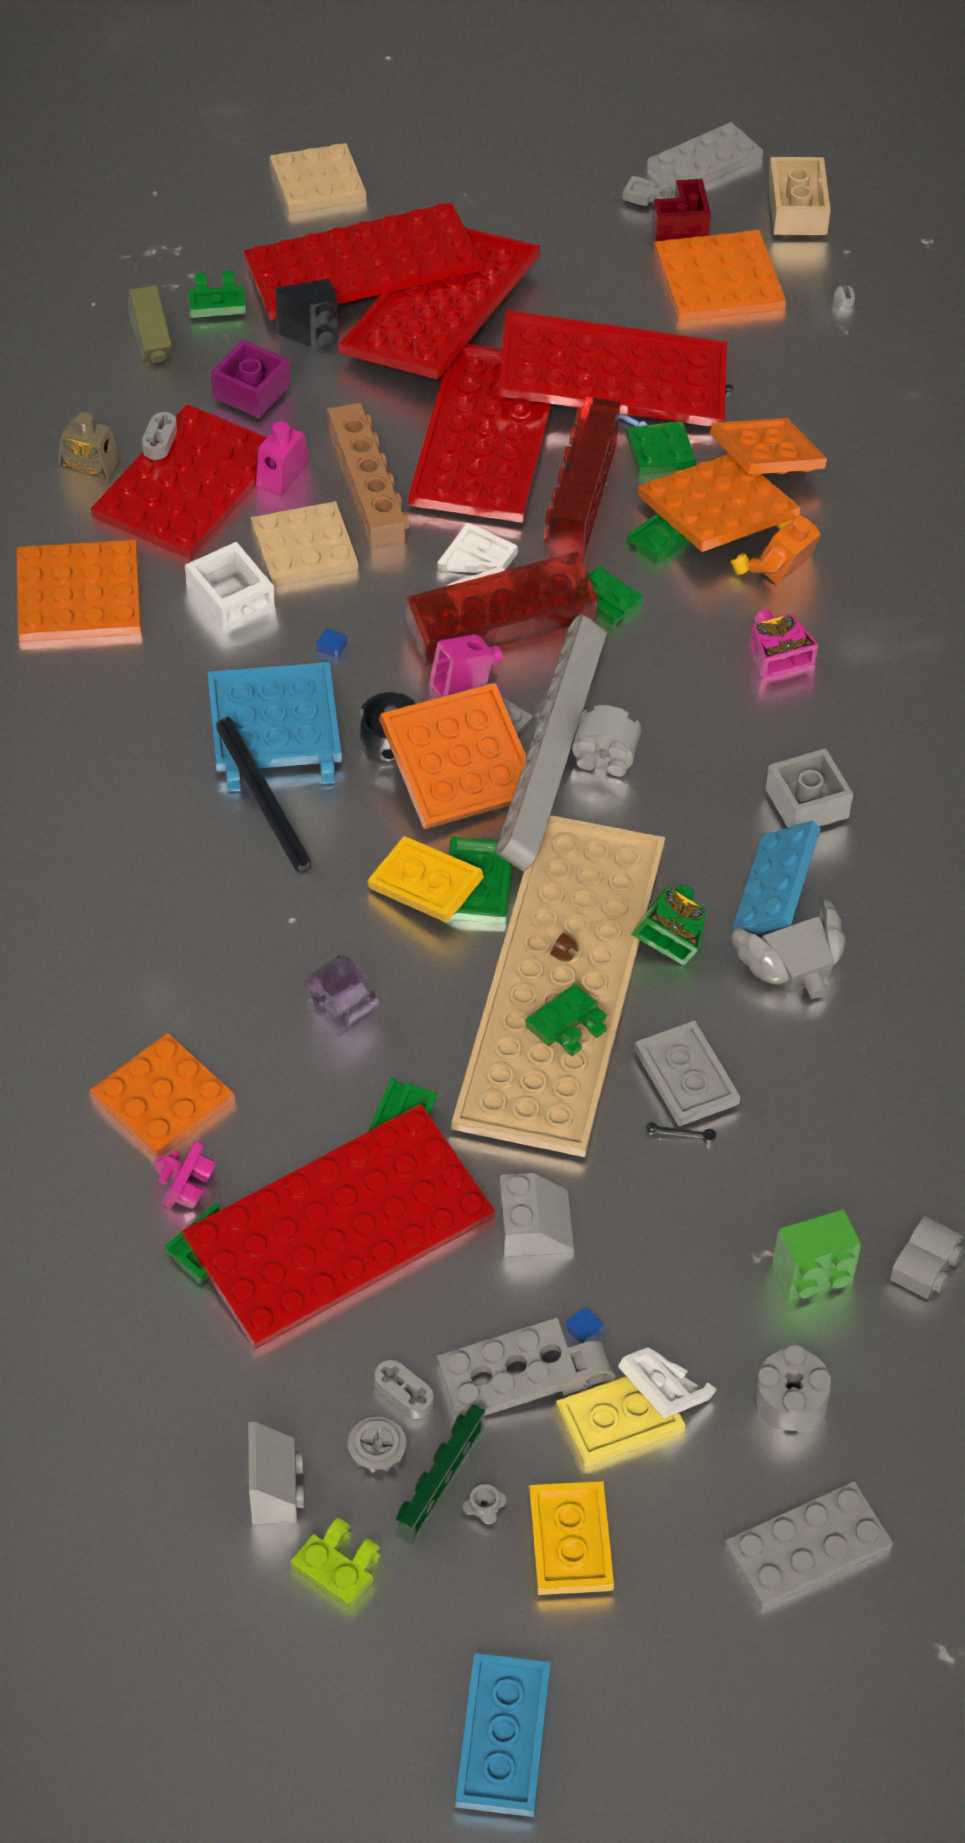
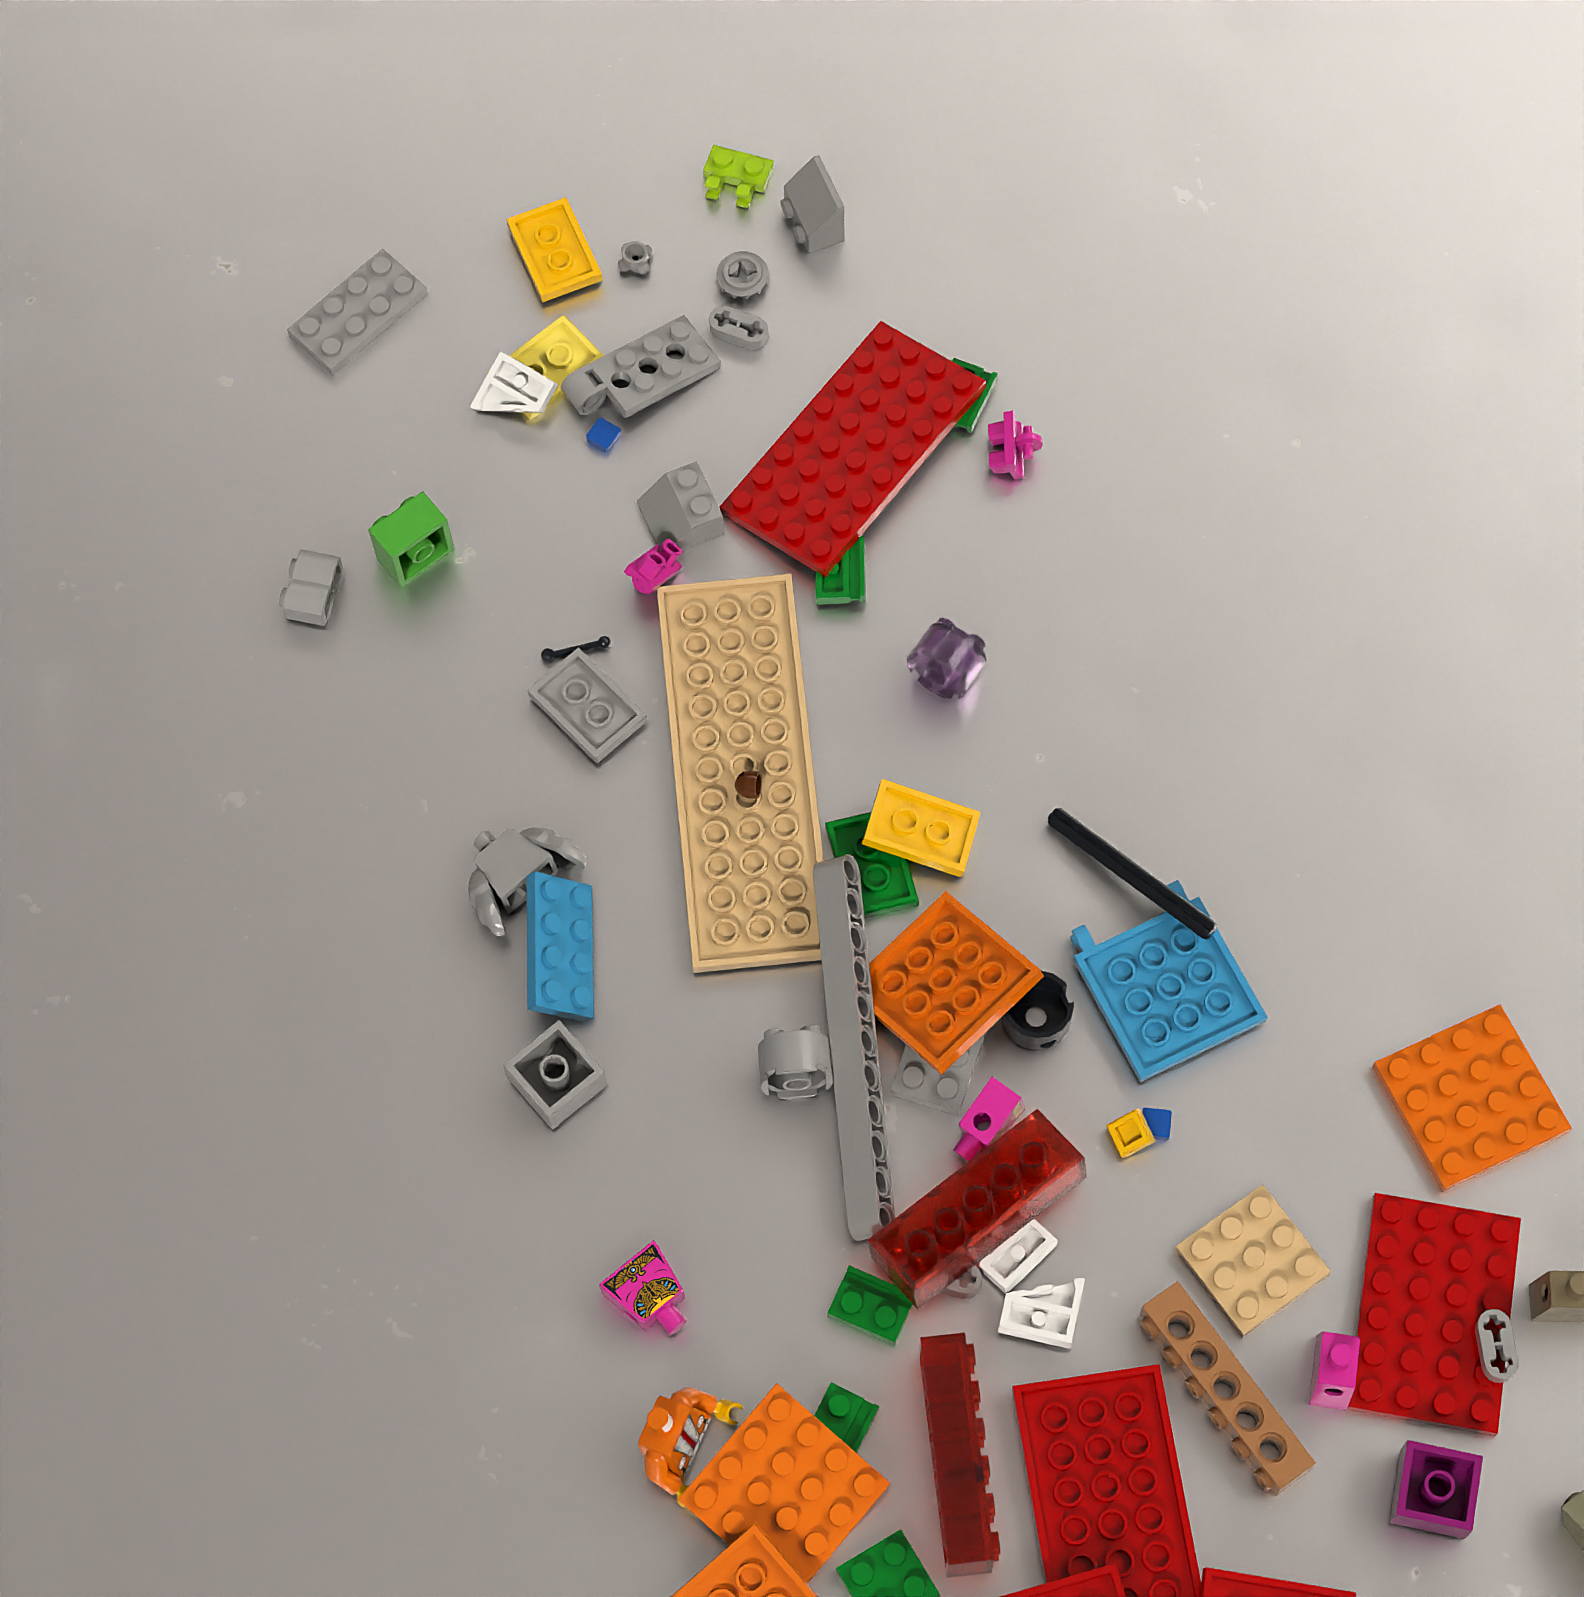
camera: 165 degrees right, 15 degrees up
orange plate [90,1033,235,1159] -> none
white window [185,542,275,630] -> none
dark green plate [396,1404,485,1544] -> none
dark azure plate [455,1653,551,1817] -> none
green plate [526,983,607,1056] -> none
green torso [631,885,706,966] -> none
light grey brick [756,1345,832,1432] -> none
none -> dark pink hips [624,539,683,594]
none -> yellow tile [1106,1108,1156,1158]

